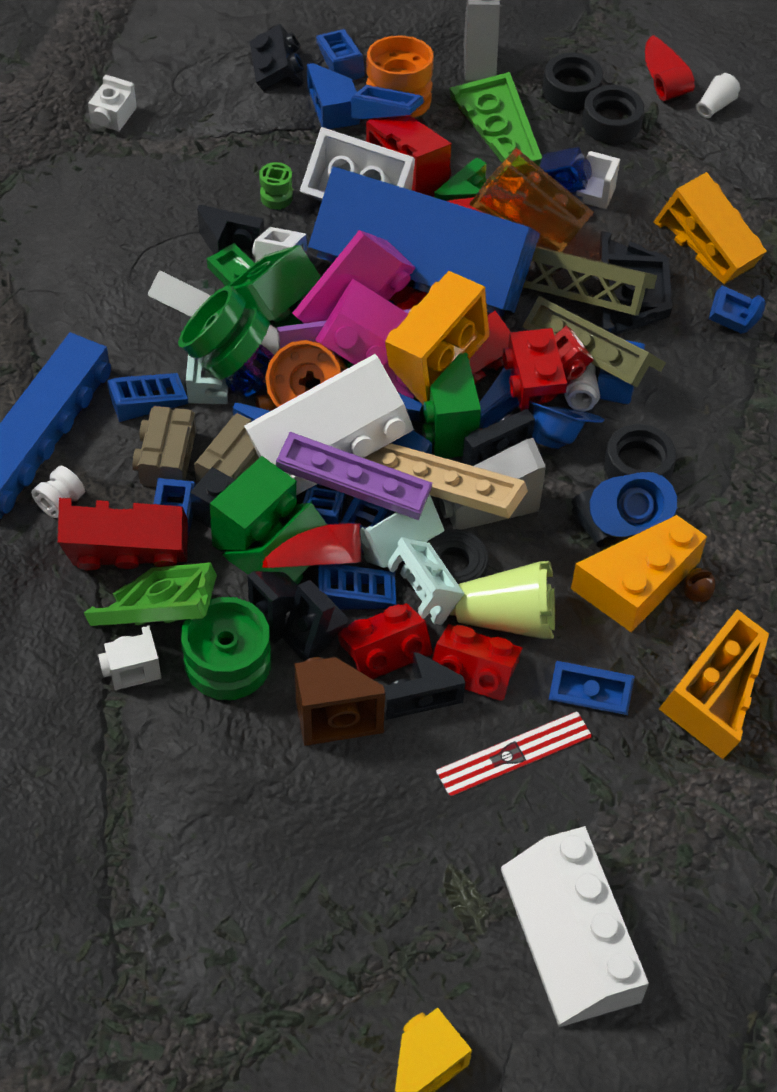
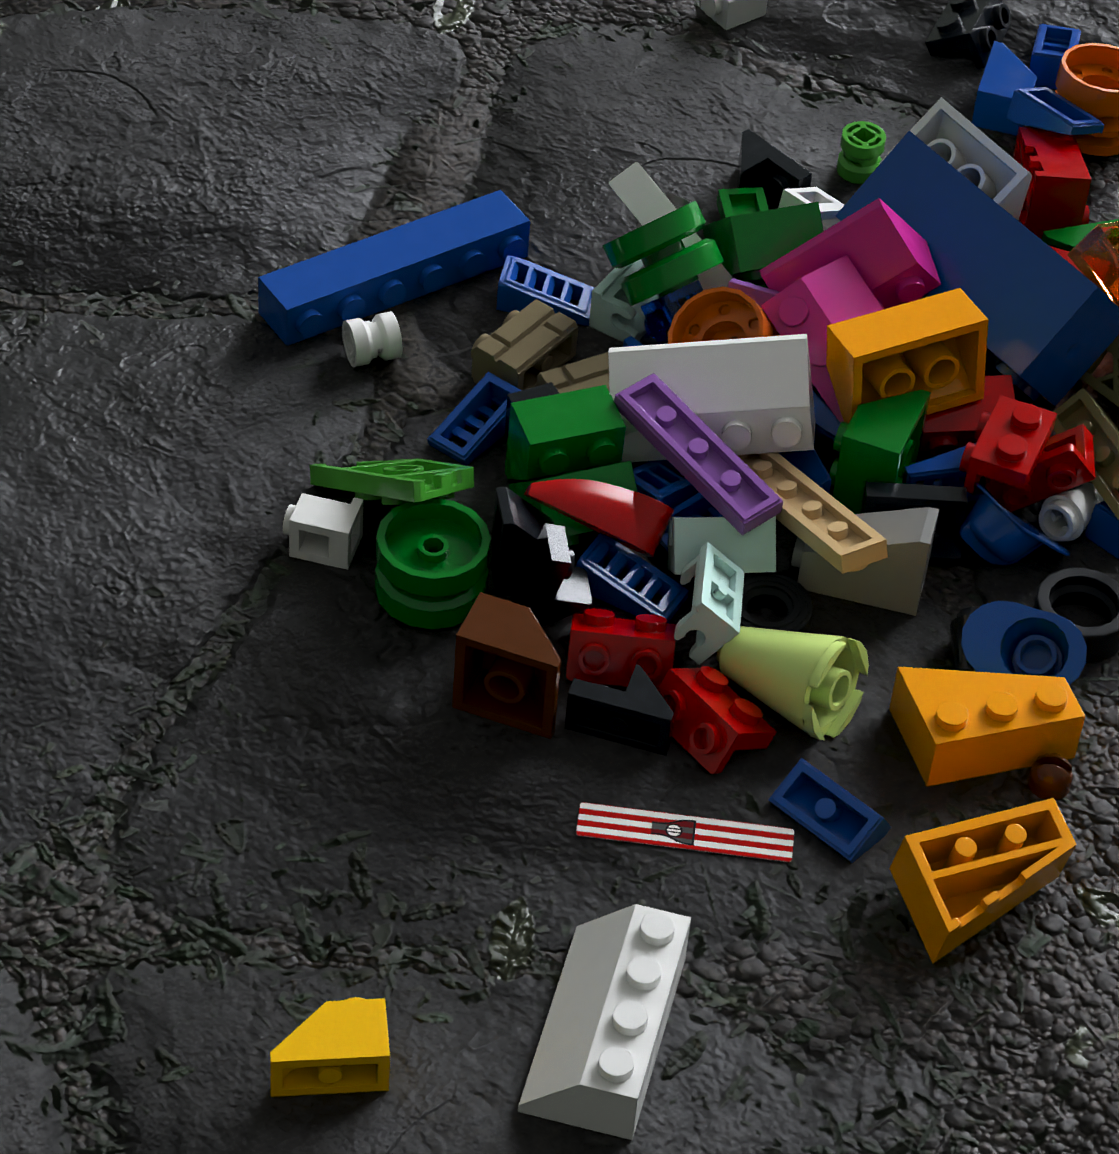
camera: 30 degrees right, 10 degrees down
red wedge [58,498,188,570] -> none

